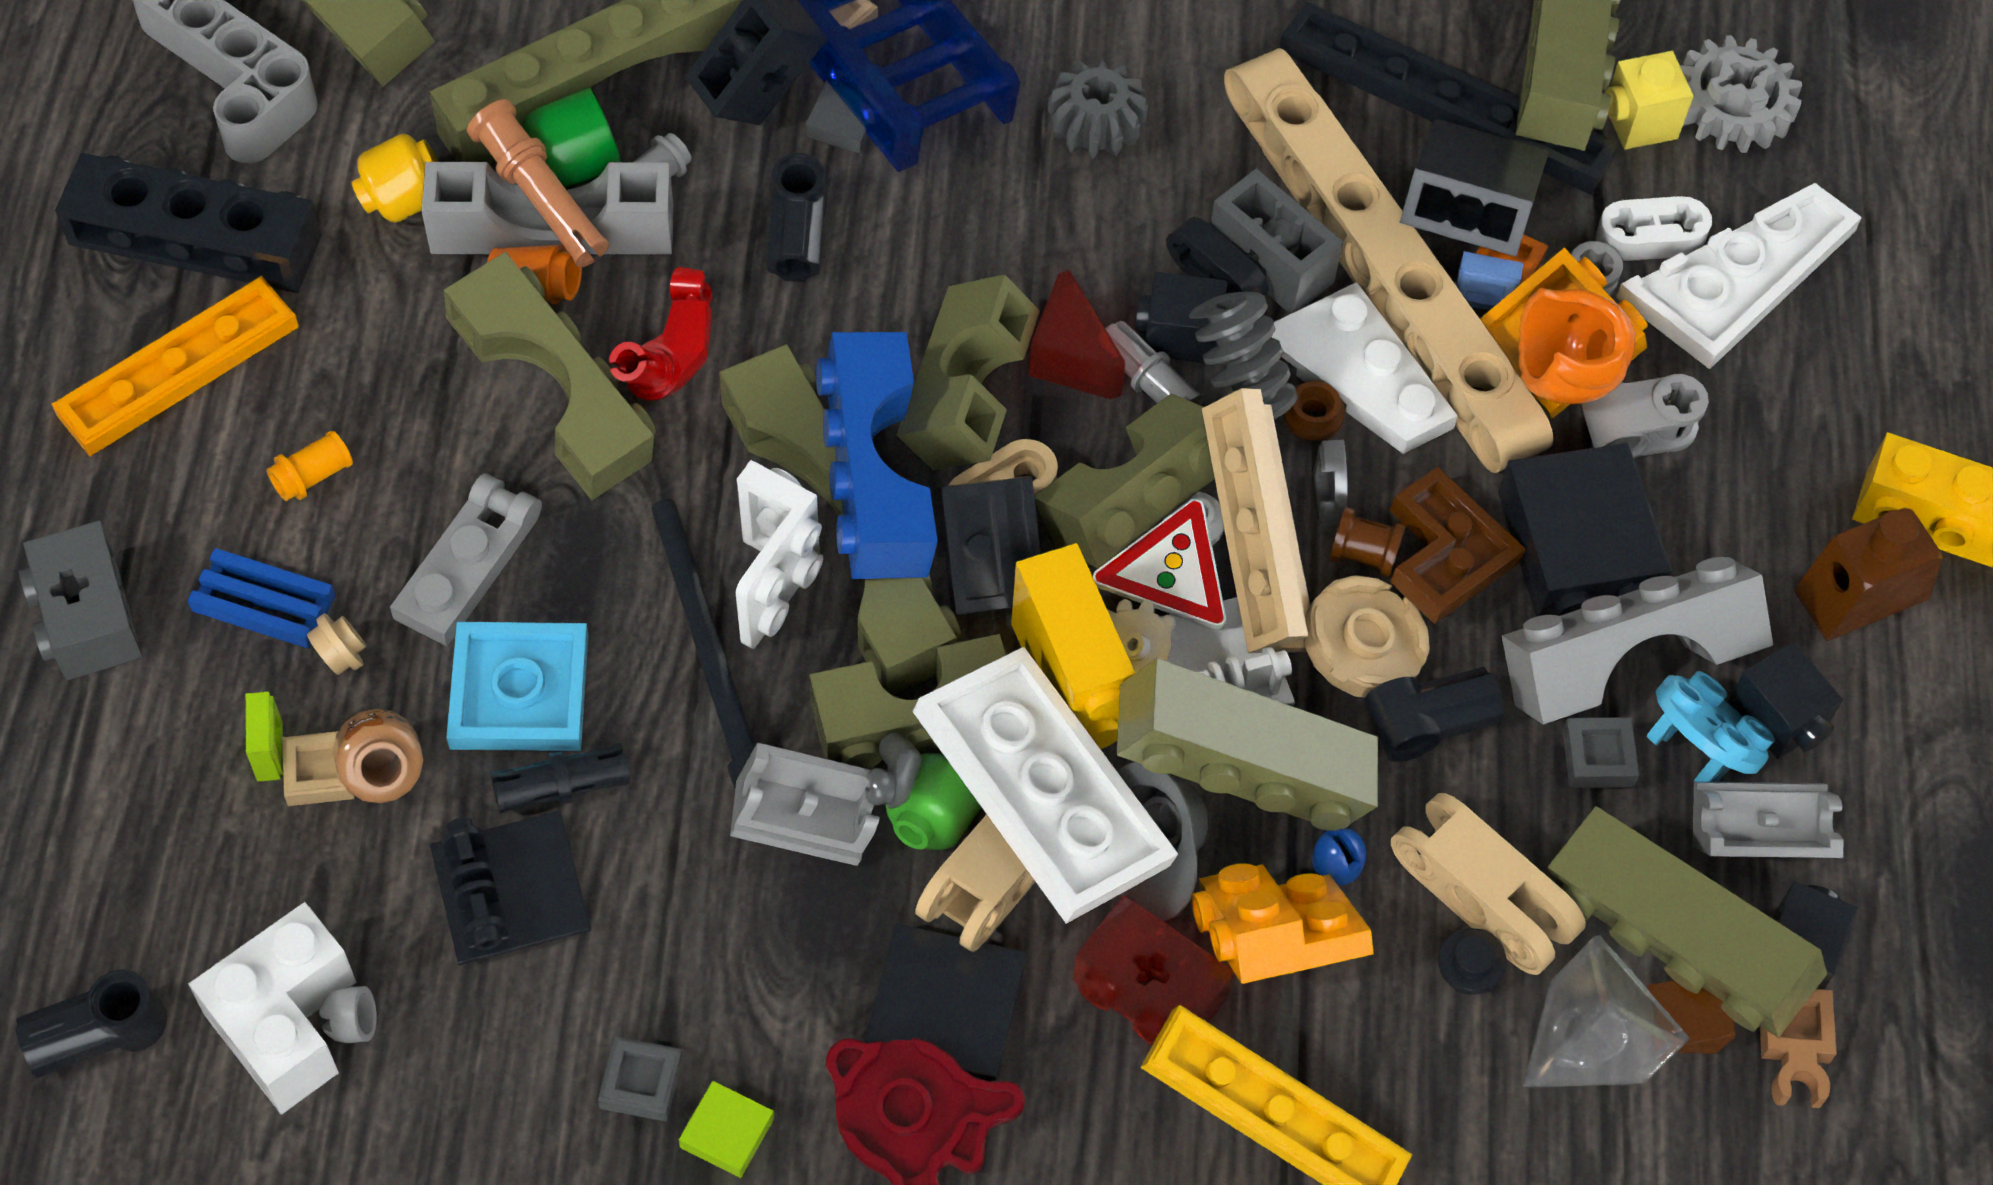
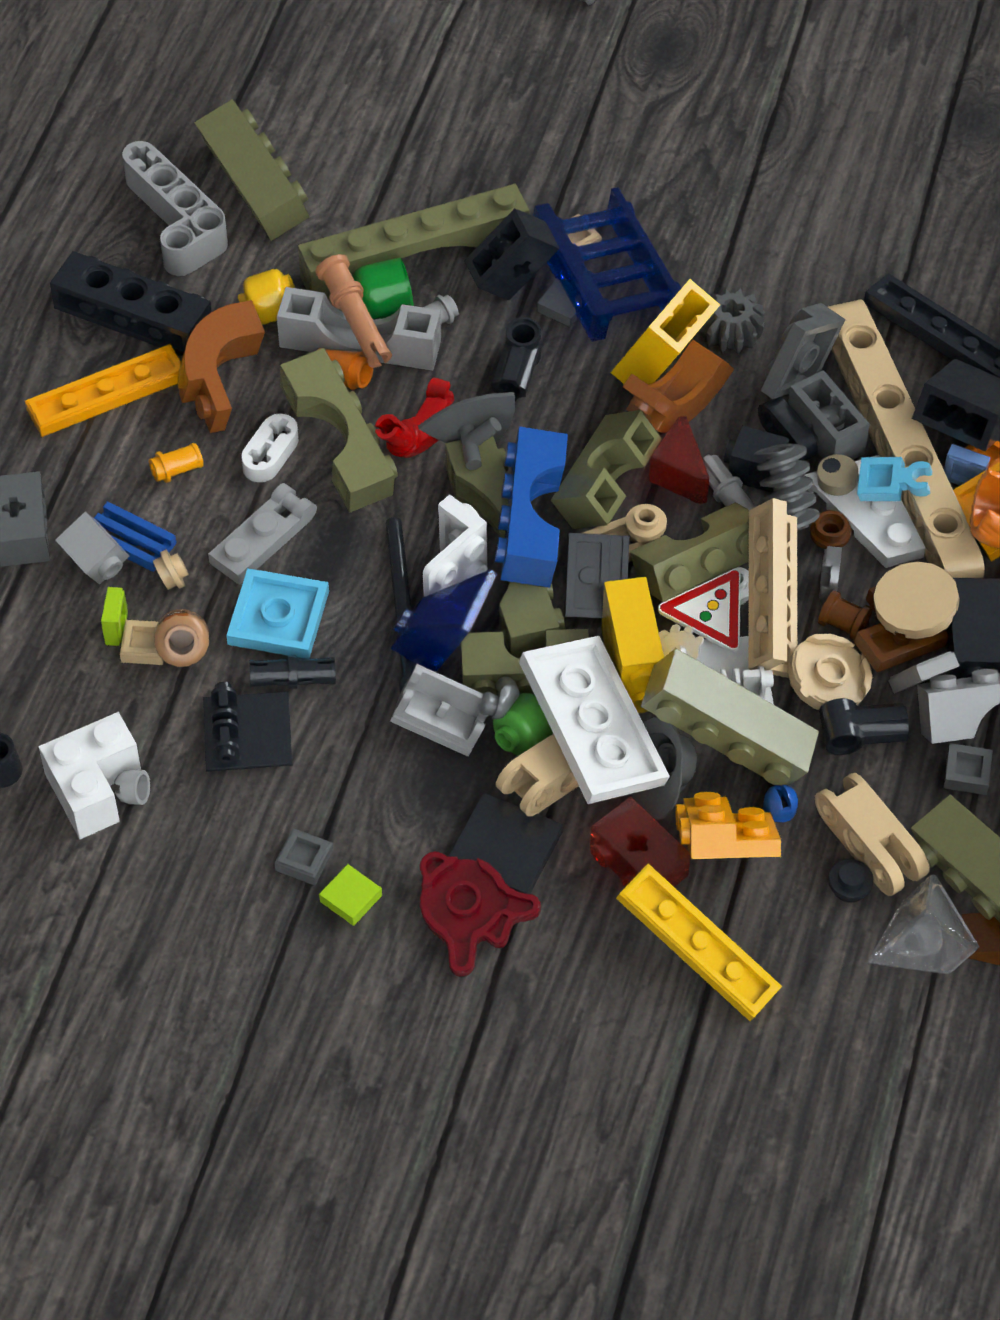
camera: 15 degrees right, 5 degrees down
none -> light grey brick [56,511,129,584]
none -> dark orange arch [178,300,265,433]
none -> white beam [241,414,299,482]
none -> clear blue slope [391,569,497,672]
none -> dark grey shield [418,392,515,470]
none -> yellow brick [610,279,720,384]
none -> dark orange arch [623,339,734,433]
none -> tan plate [625,504,667,544]
none -> dark grey plate [761,303,846,399]
none -> dark tan tile [817,454,858,496]
none -> medium azure plate [857,457,933,501]
none -> tan tile [874,561,959,639]
none -> light grey tile [888,651,959,694]

